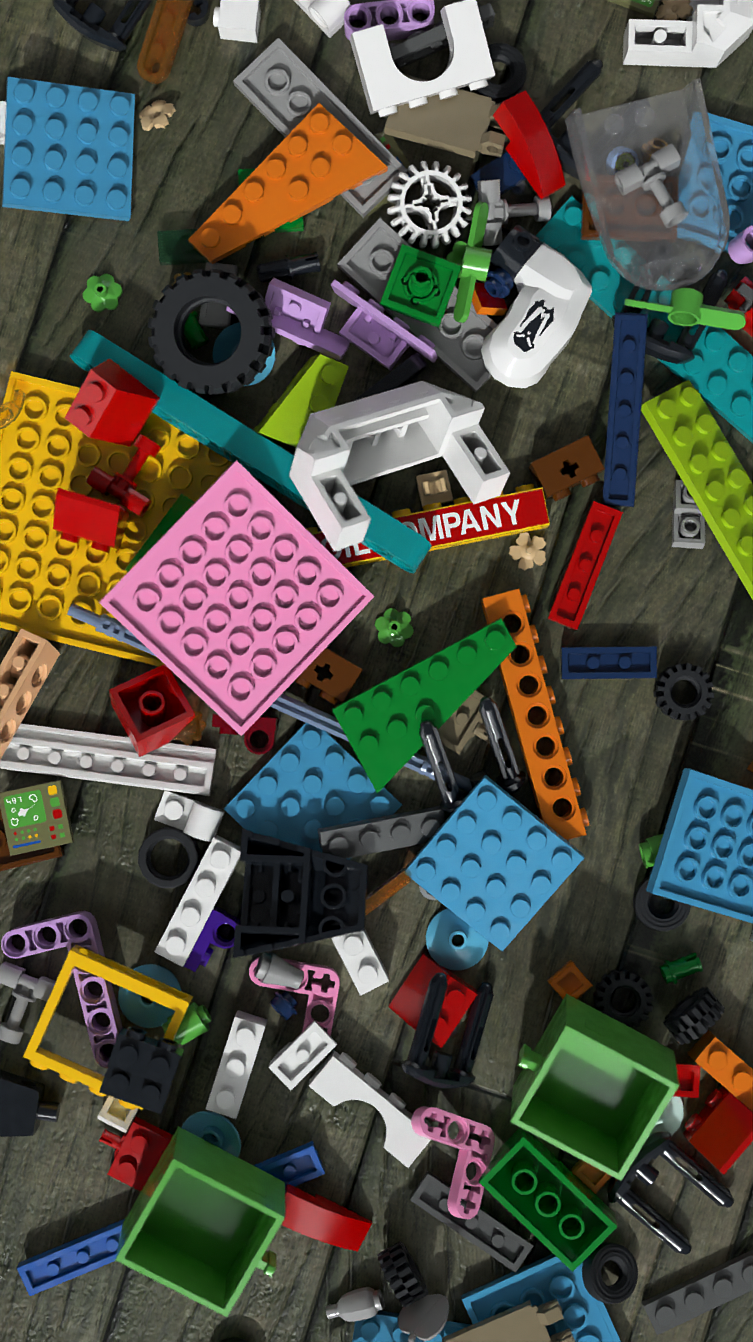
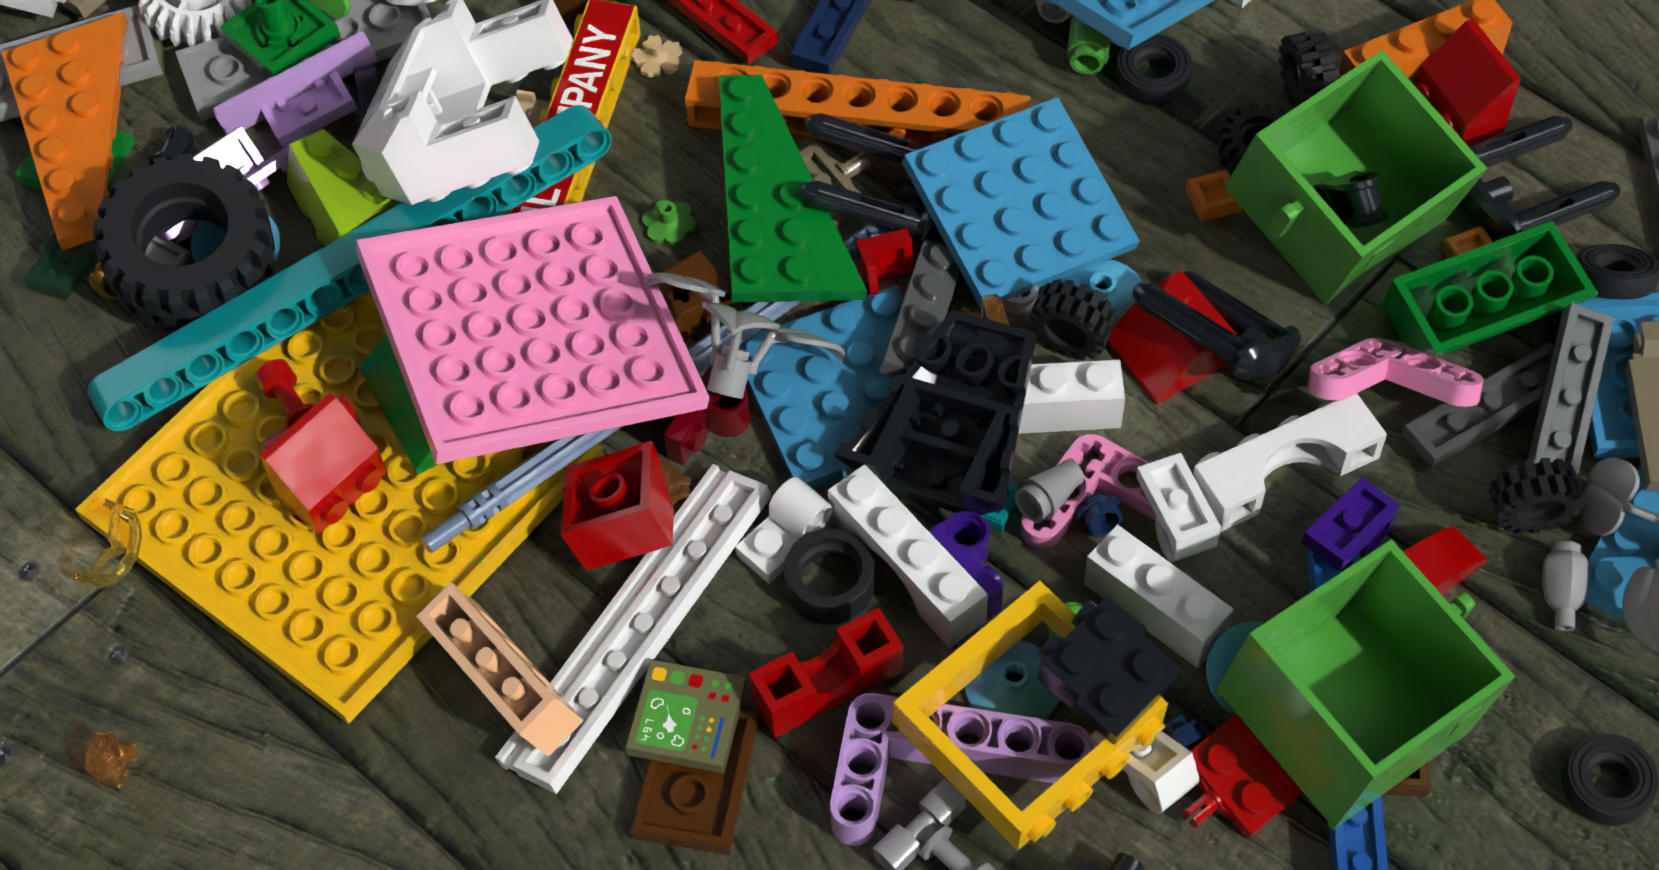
camera: 60 degrees left, 30 degrees down
red slope [64,358,160,447] -> none
bright green plant [83,274,123,313] -> none
green pin [659,952,703,985] -> none
none -> light grey plant [644,272,845,399]
none -> red arch [748,607,904,738]
none -> red bracket [853,228,914,296]
none -> black tyre [1027,279,1117,360]
none -> dark blue plate [1162,713,1207,749]
none -> dark purple plate [1301,477,1400,572]
none -> black piece [1313,170,1389,228]
none -> dark grey plate [1528,303,1614,478]

